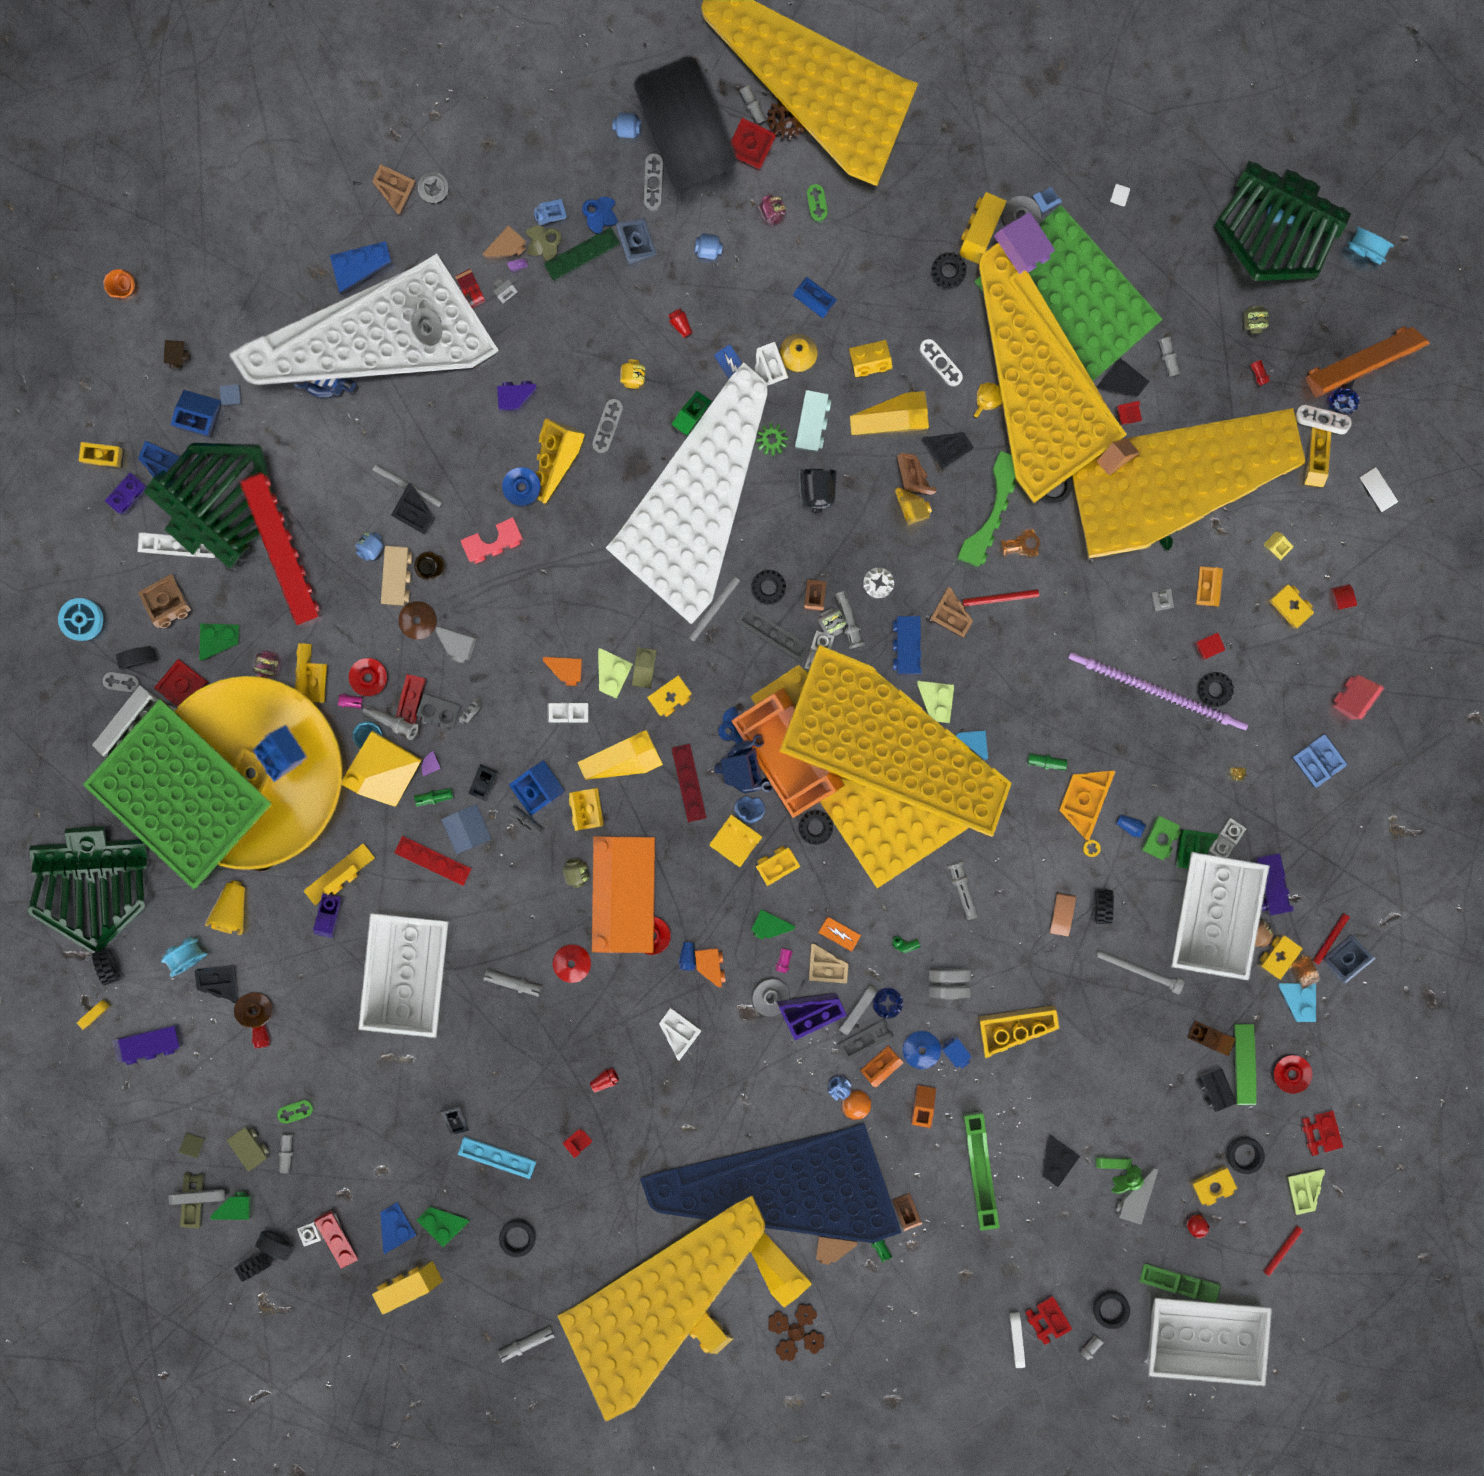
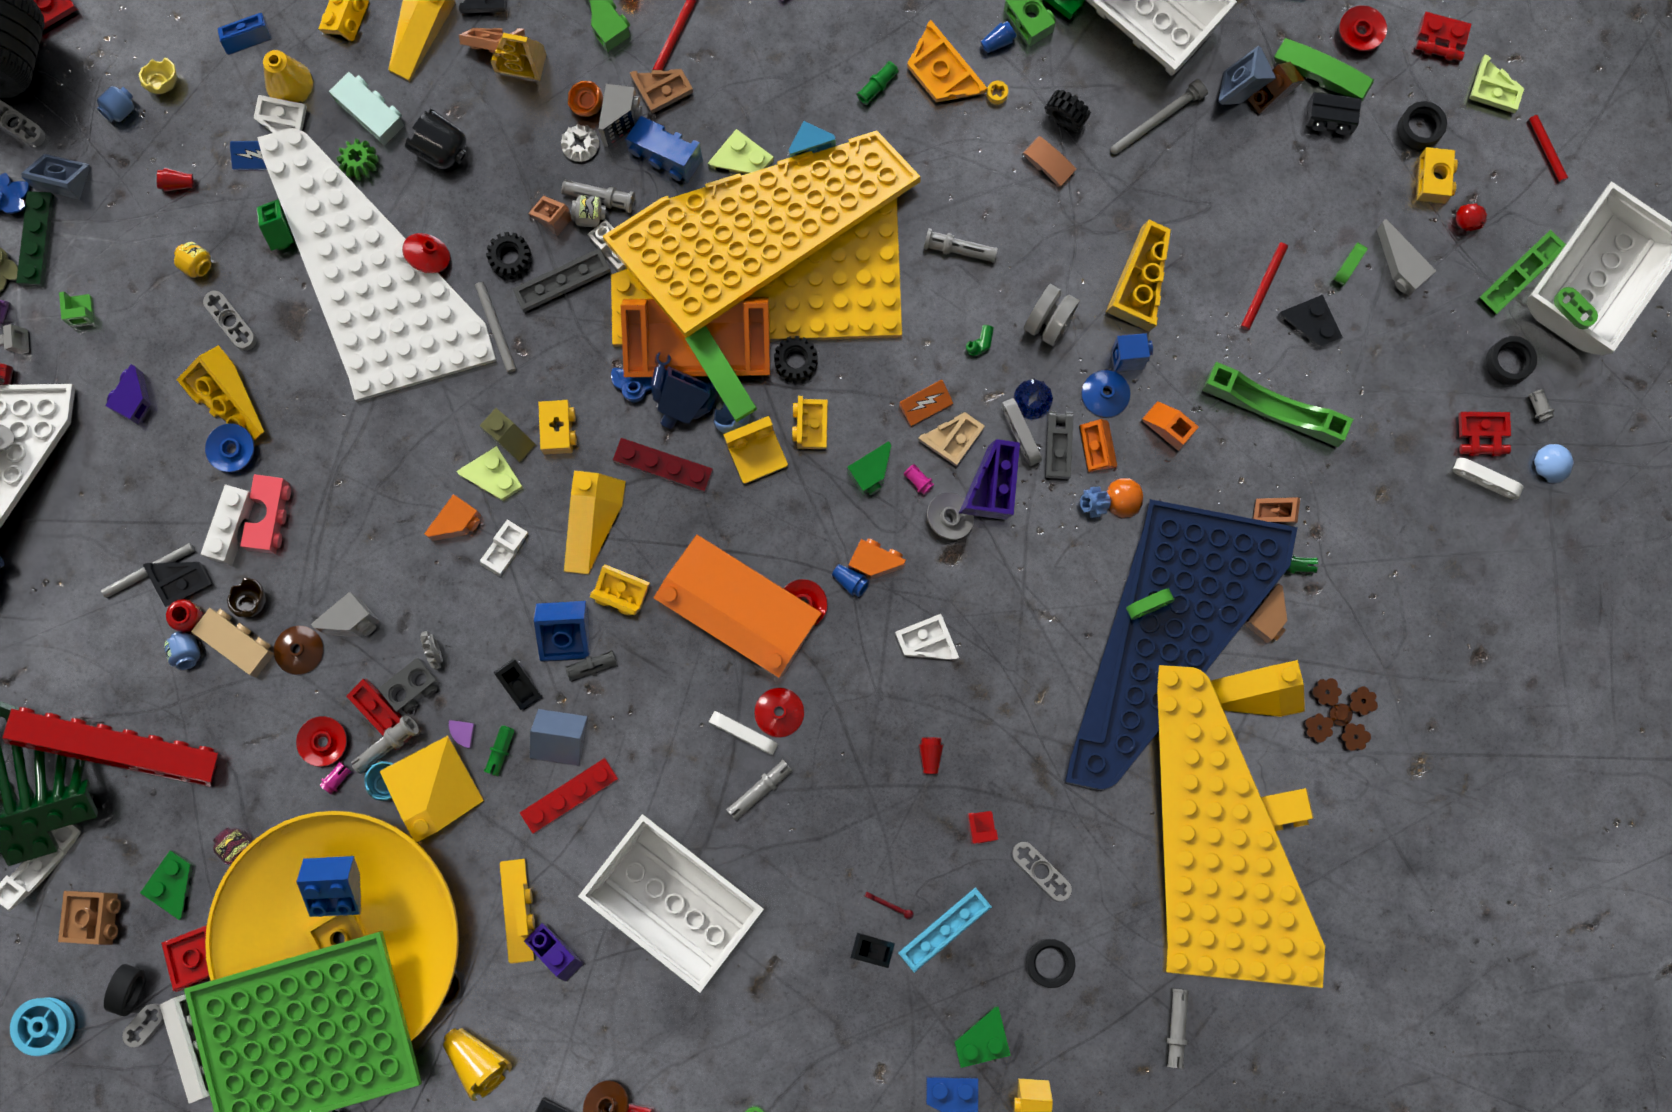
camera: 60 degrees left, 10 degrees down
yellow bracket [294,643,327,703] -> none
olive head [562,858,589,888] -> none
clear pink head [758,194,787,224] -> none
bright green plate [1111,1165,1144,1194] -> none
none -> bright green panel [59,292,94,326]
none -> light yellow hair [139,58,177,94]
none -> red head [166,599,203,633]
none -> white arch [201,484,255,566]
none -> red dish [402,233,450,273]
none -> orange hair [567,81,603,117]
none -> light grey slope [598,84,642,147]
none -> bright green slope [685,325,757,422]
none -> white beam [709,711,778,755]
none -> dark red hinge [864,892,914,920]
none -> light grey beam [1012,842,1072,901]
none -> bright green beam [1126,588,1175,620]
none -> sand blue slope [1218,46,1276,105]
none -> red bar [1241,242,1288,331]
none -> light blue hair [1534,444,1574,483]
none -> bright green beam [1554,287,1598,330]

